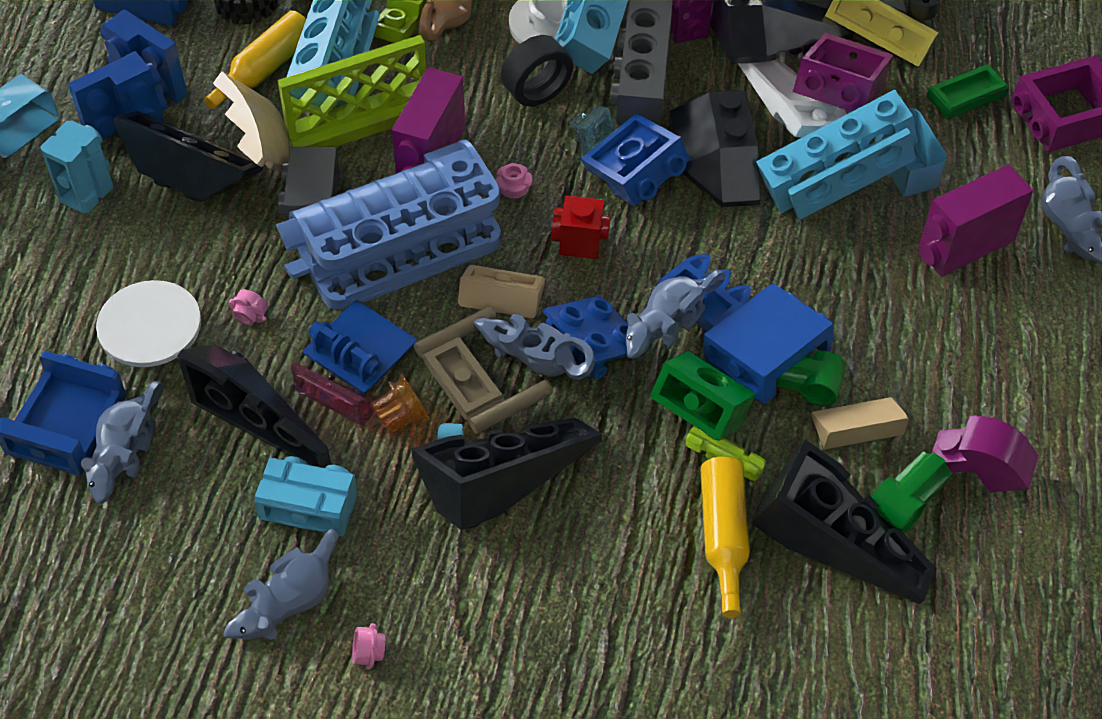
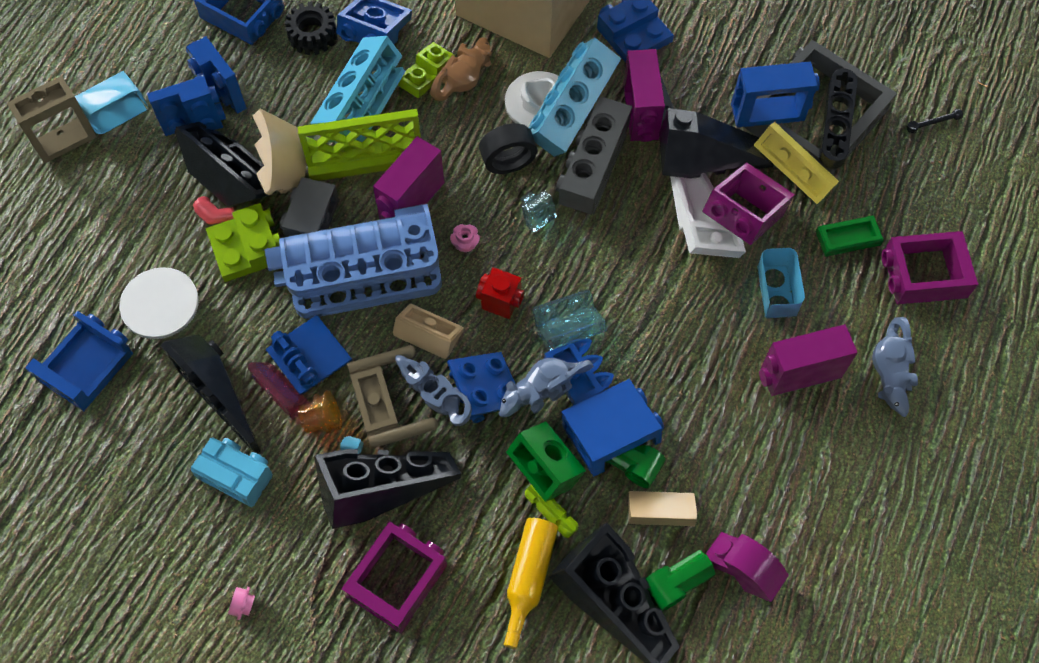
camera: 15 degrees right, 10 degrees up
medium azure brick [40,120,114,214] -> none
sand blue animal [81,381,165,504] -> none
yellow piece [204,10,306,110] -> none
sand blue animal [224,528,340,640] -> none
bright pink plate [229,289,268,326] -> none
blue plate [581,113,691,206] -> none
black wedge [669,90,760,207] -> none
medium azure brick [756,90,919,220] -> none
none -> coral arm [193,196,235,225]
none -> lime plate [205,203,280,282]
none -> magenta window [341,521,447,634]
none -> clear light blue bracket [532,289,607,351]

